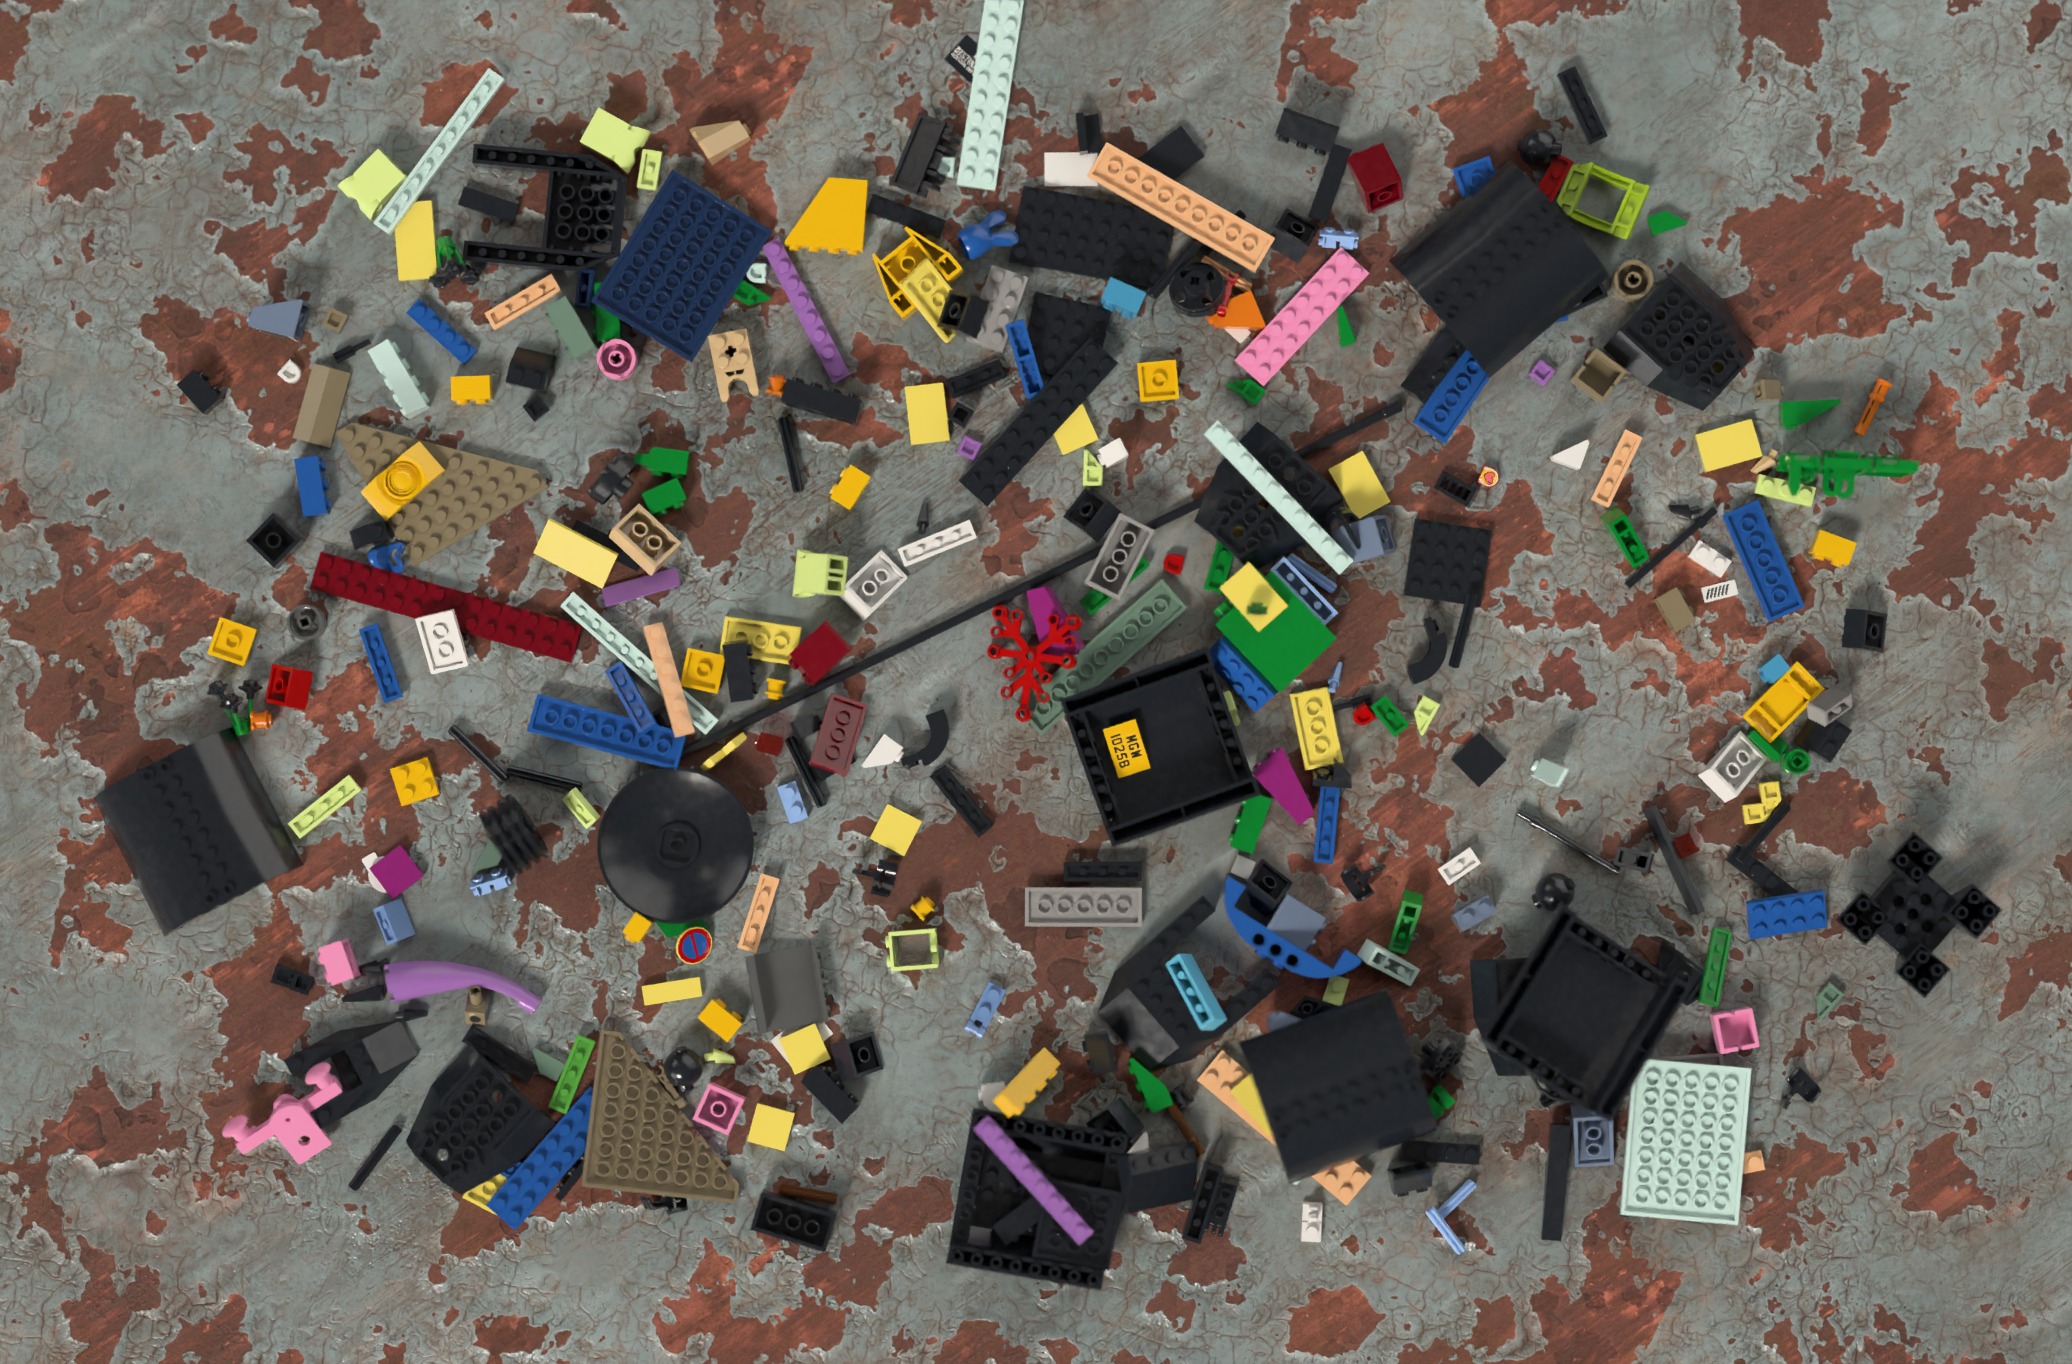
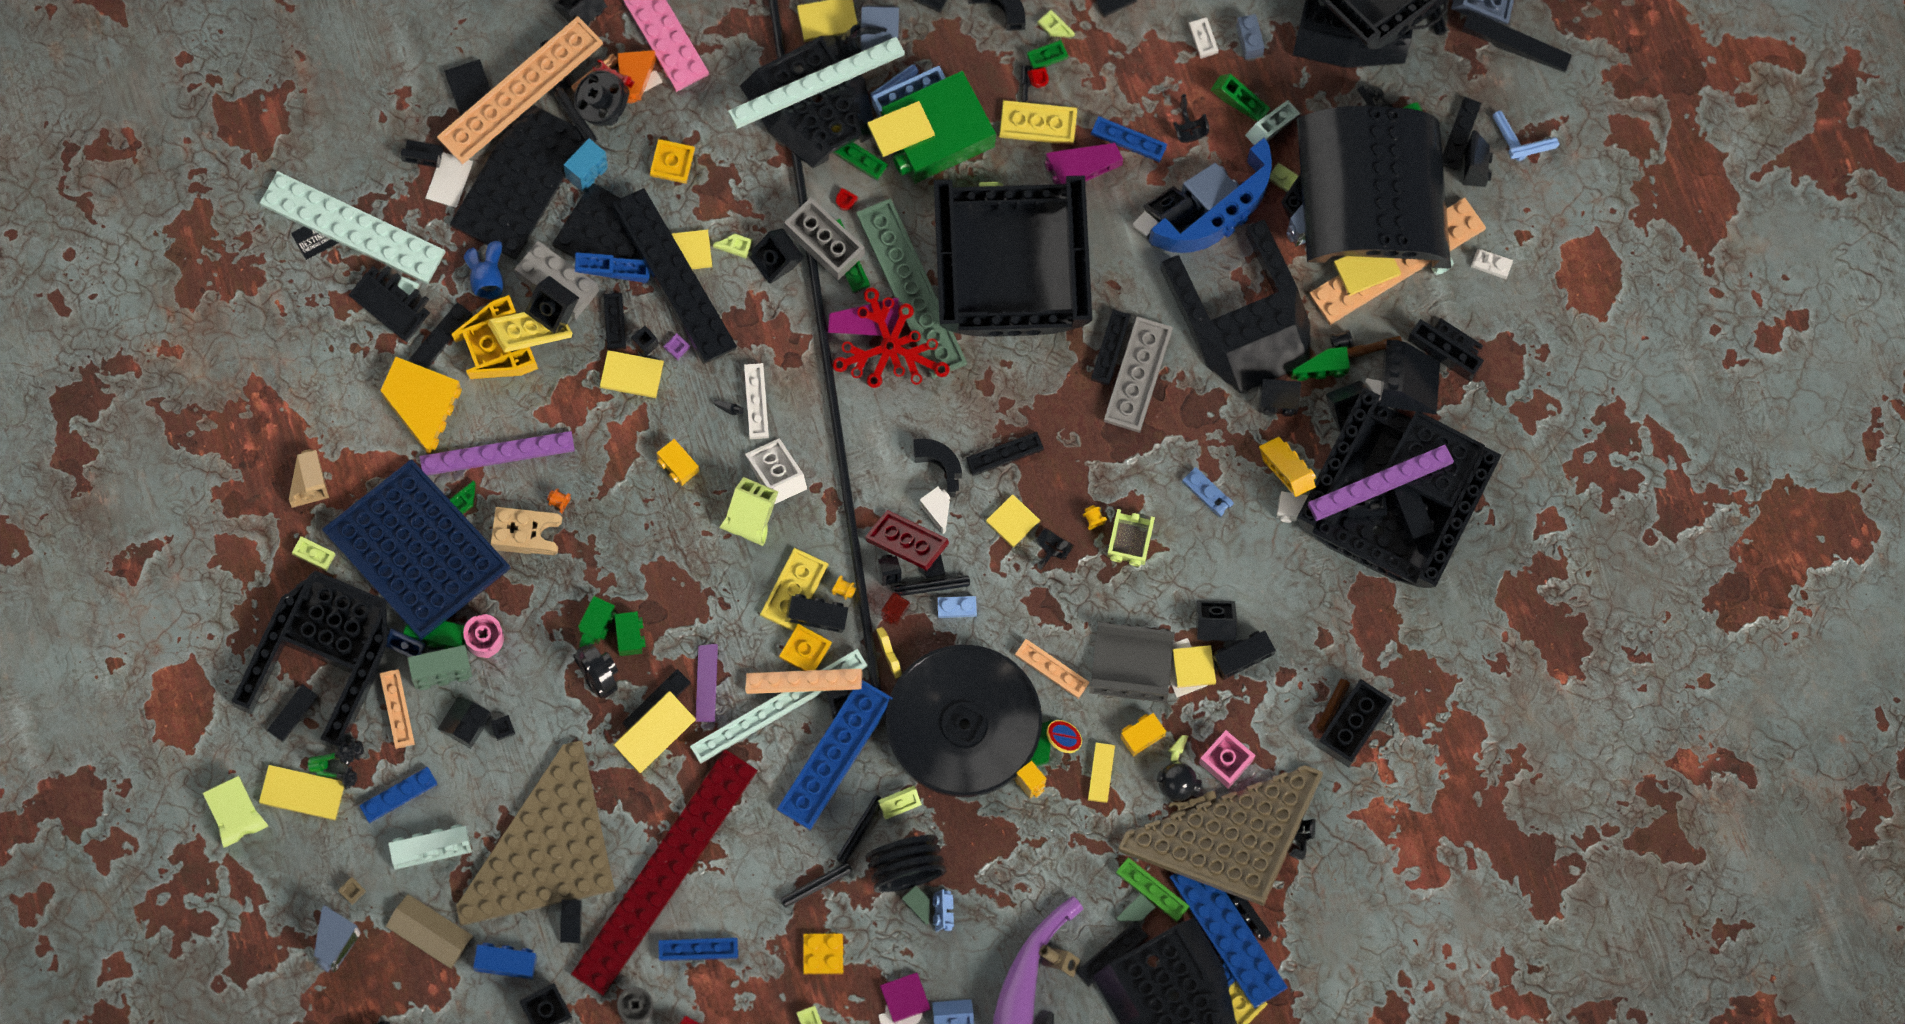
camera: 80 degrees left, 15 degrees down
white tile [277,359,302,383] -> none
black axle [332,339,371,363] -> none
yellow slope [361,441,445,522] -> none
blue piece [368,542,405,573] -> none
light aqua plate [373,68,505,235] -> none
white plate [415,609,470,674] -> none
yellow brick [451,375,493,405] -> none
yellowish green piece [580,107,651,175] -> none
blue plate [605,661,658,735] -> none
tan brick [609,504,681,576] -> none
light aqua tile [747,263,767,283] -> none
light yellow tile [747,1103,795,1151] -> none
black axle [778,417,804,493] -> none
black brick [781,377,864,426] -> none
dark red slope [787,620,852,686] -> none
white slope [1097,438,1128,468] -> none
yellow sticker [1103,719,1151,778] -> none
medium azure brick [1165,953,1227,1030] -> none
blue plate [1209,635,1278,712] -> none
green tile [1225,379,1266,406] -> none
green brick [1228,795,1272,854] -> none
clear green plate [1246,602,1267,615] -> none
black slope [1312,758,1352,789] -> none
medium blue bar [1328,662,1343,693] -> none

